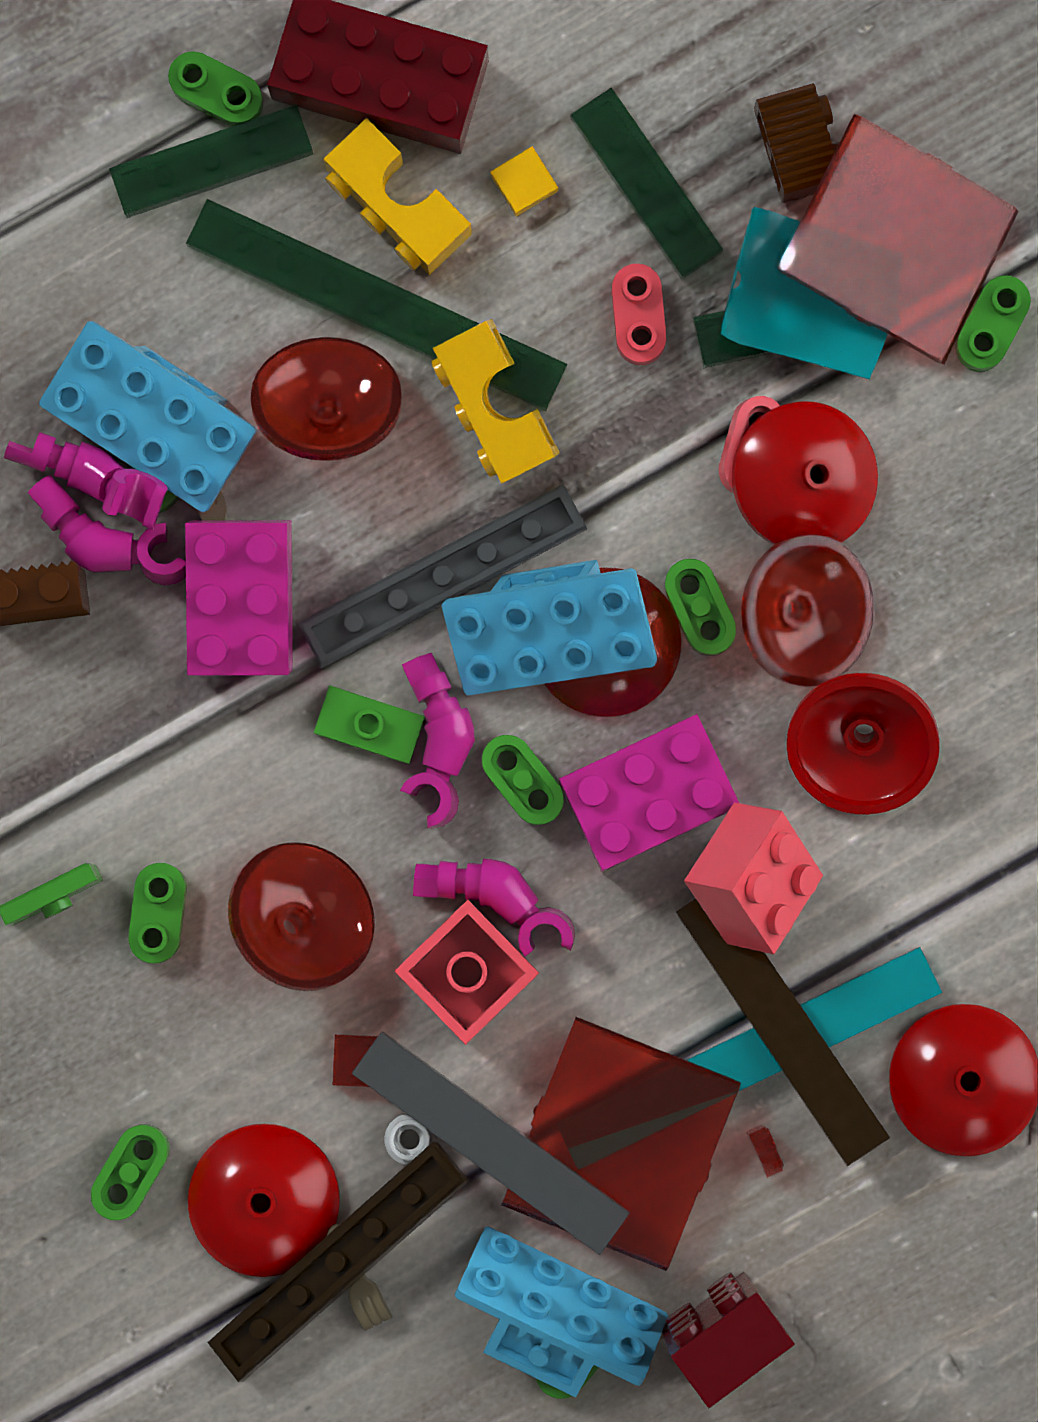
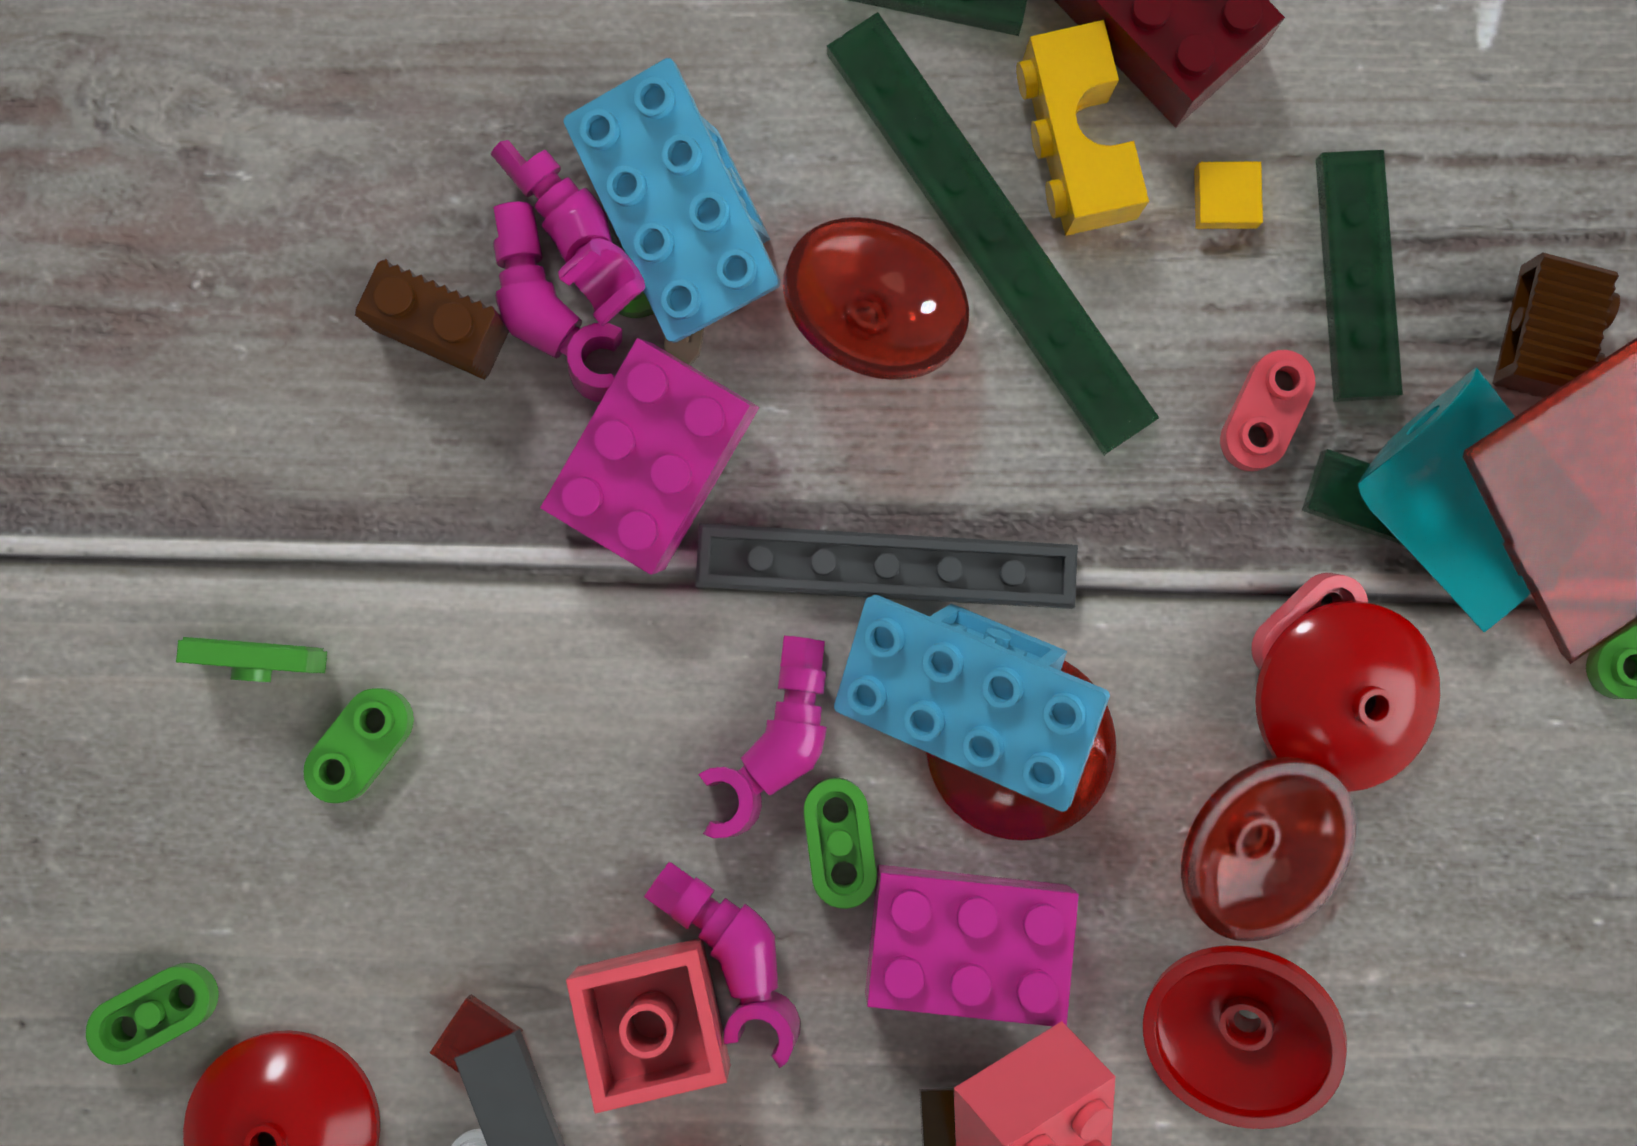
camera: 25 degrees right, 0 degrees up
clear red dish [228,842,375,991] -> none
bright green plate [314,685,425,765] -> none
yellow arch [431,319,560,484] -> none
bright green plate [664,559,736,656] -> none

